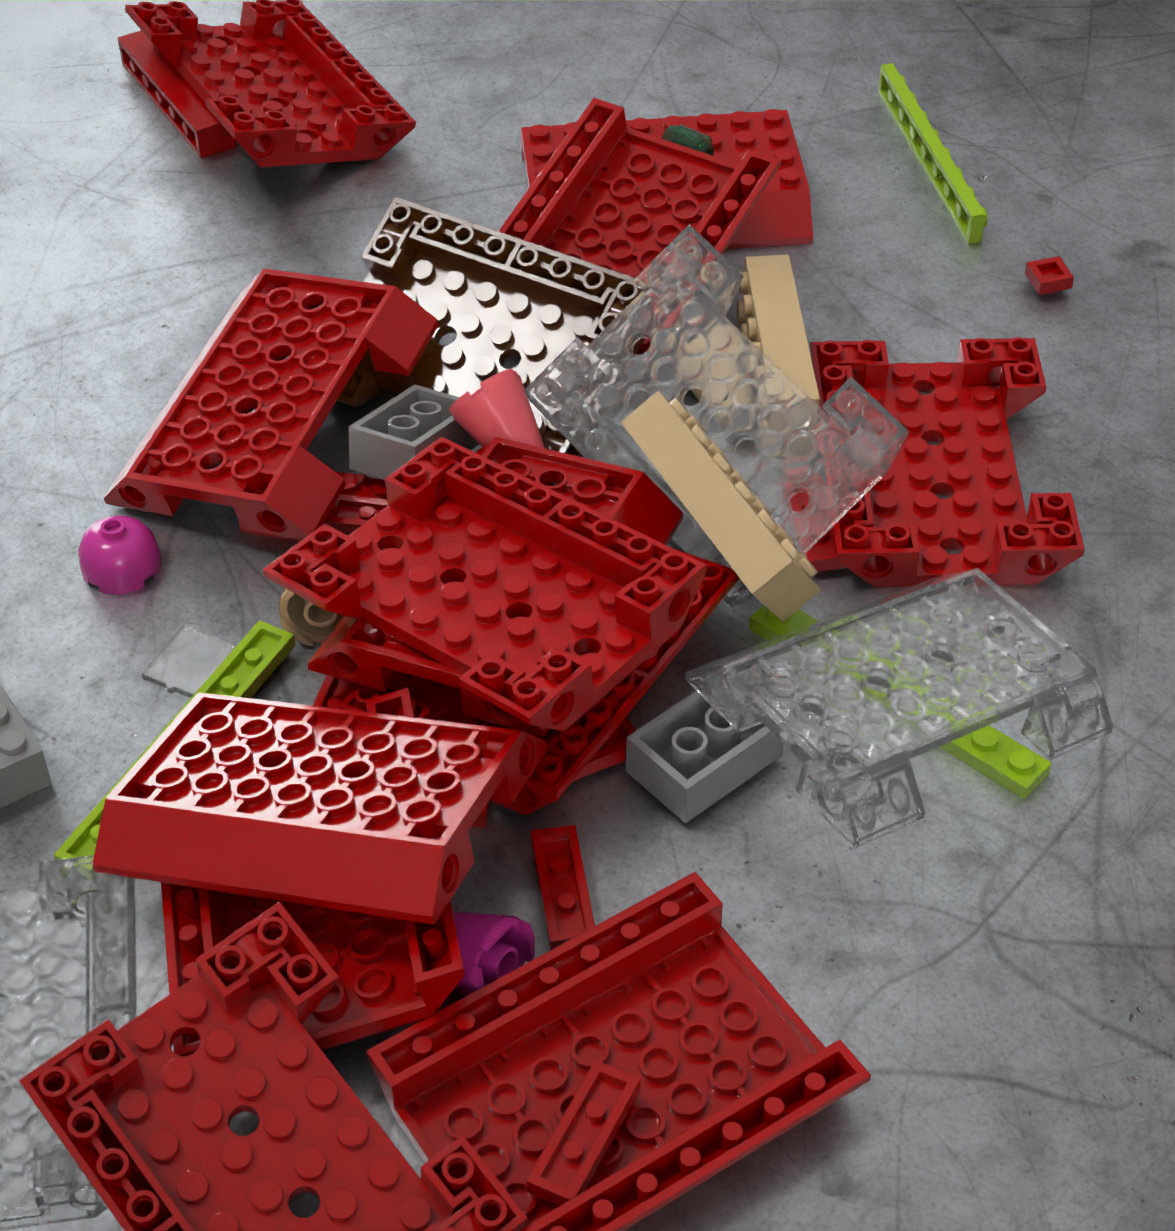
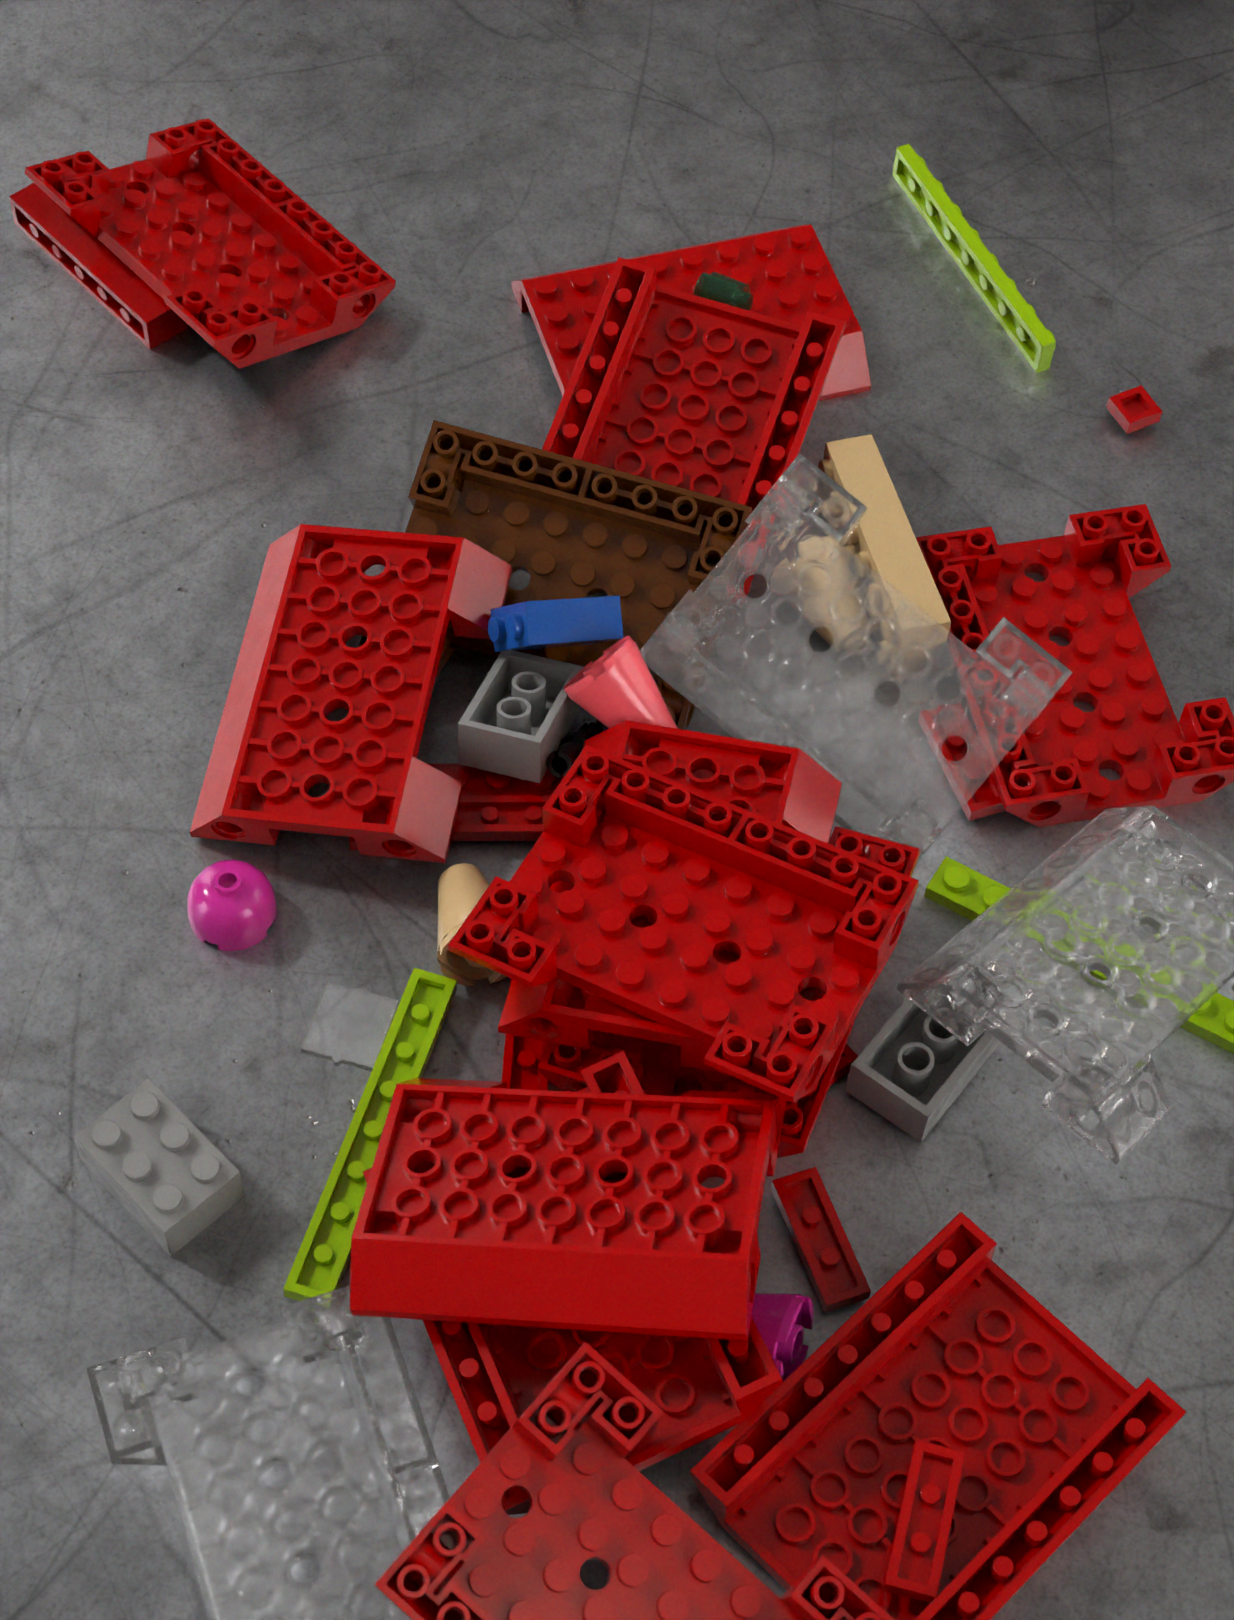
camera: 15 degrees left, 10 degrees up
tan brick [621,390,822,622] -> none
none -> blue brick [488,595,623,652]

